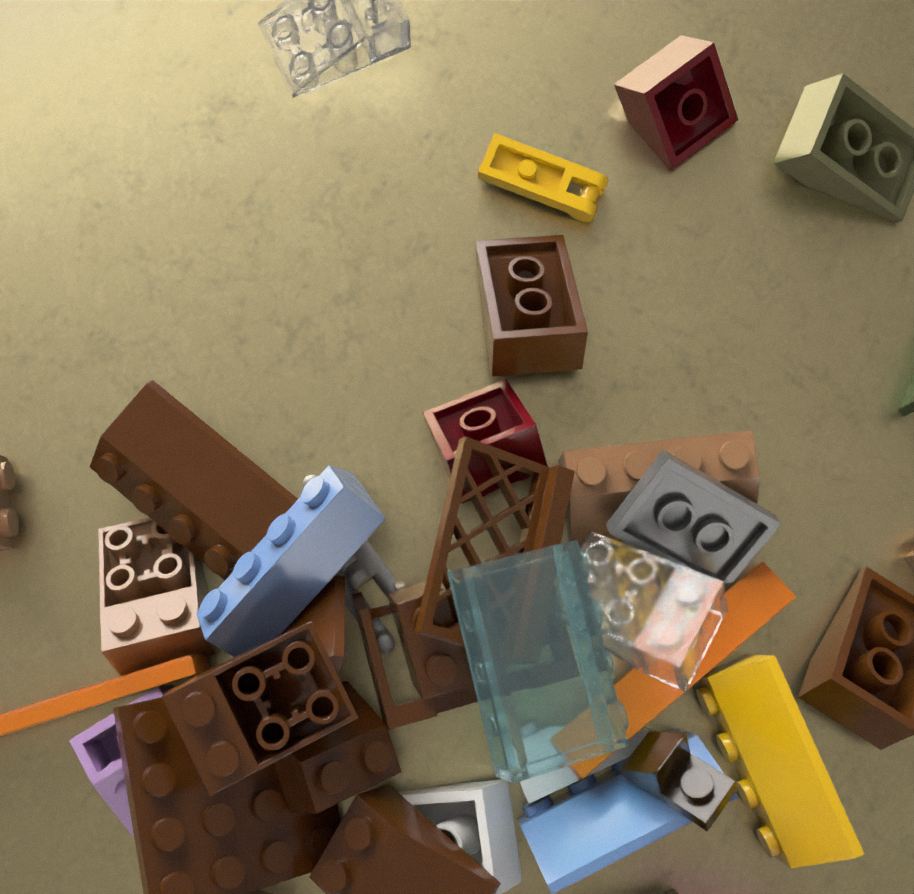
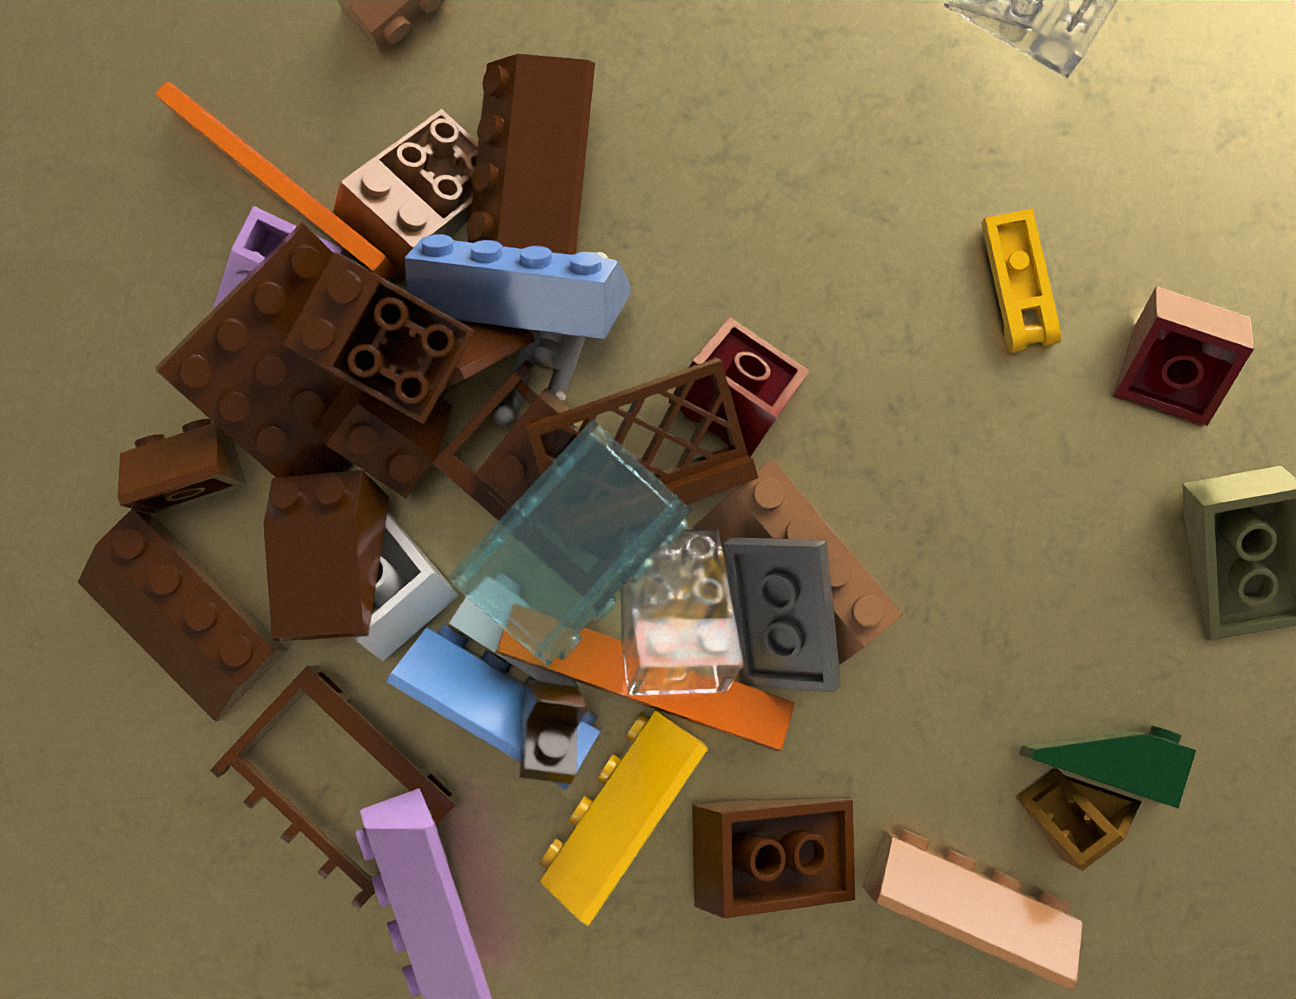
camera: 60 degrees right, 5 degrees up
reddish brown slope [475,235,588,377] -> none

